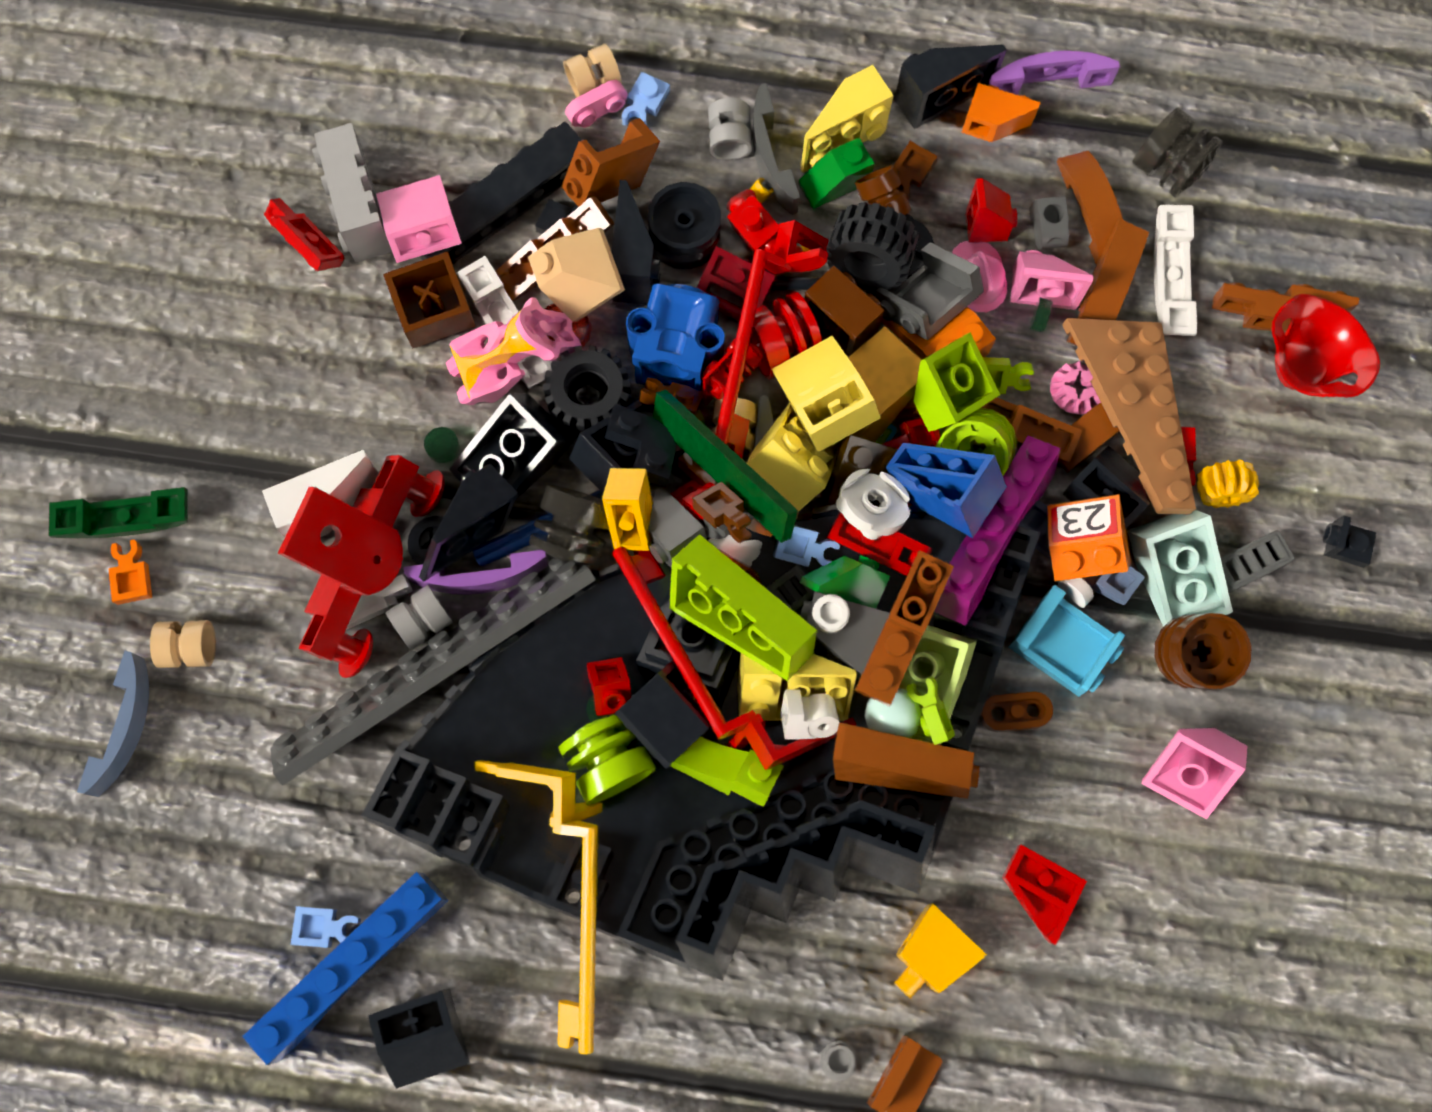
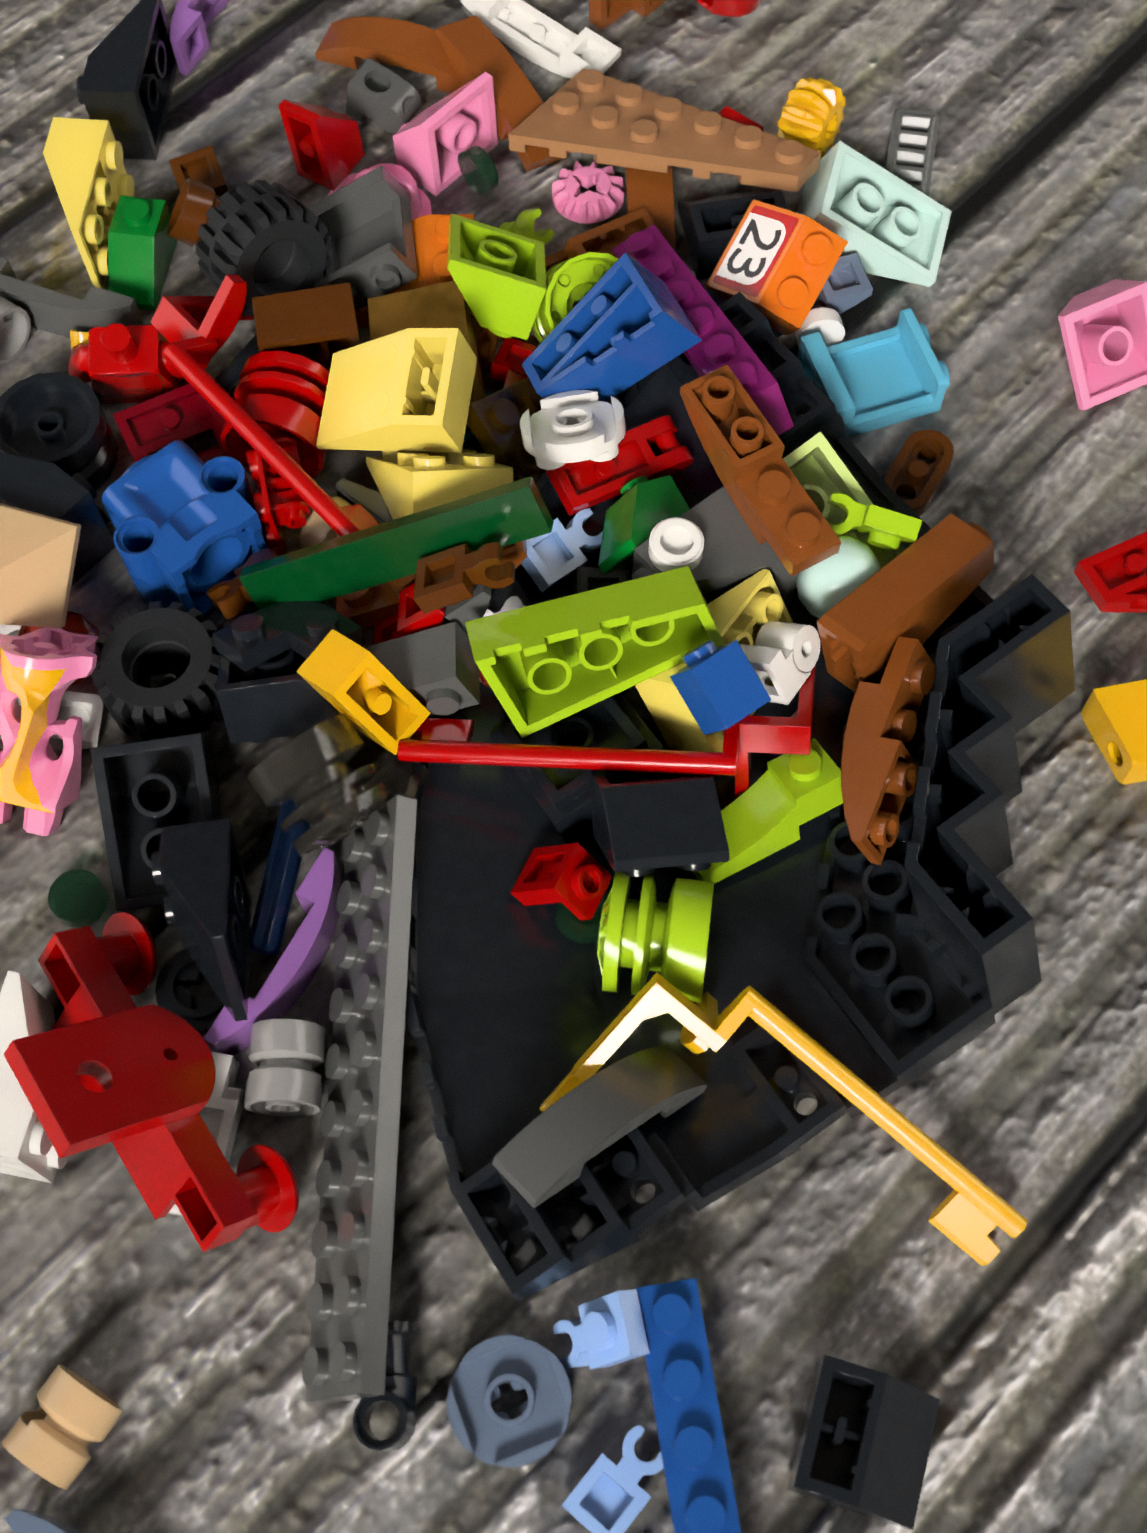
camera: 50 degrees left, 10 degrees down
orange slope [961,83,1040,142] -> none
reddish brown wheel [1154,613,1252,689] -> none
black bracket [1322,515,1377,568] -> none
none -> black connector [353,1321,417,1452]
none -> sand blue plate [447,1334,572,1468]
none -> dark grey slope [492,1045,708,1208]
none -> light blue plate [553,1289,650,1369]
none -> blue brick [670,640,772,735]
none -> dark orange slope [841,636,935,865]

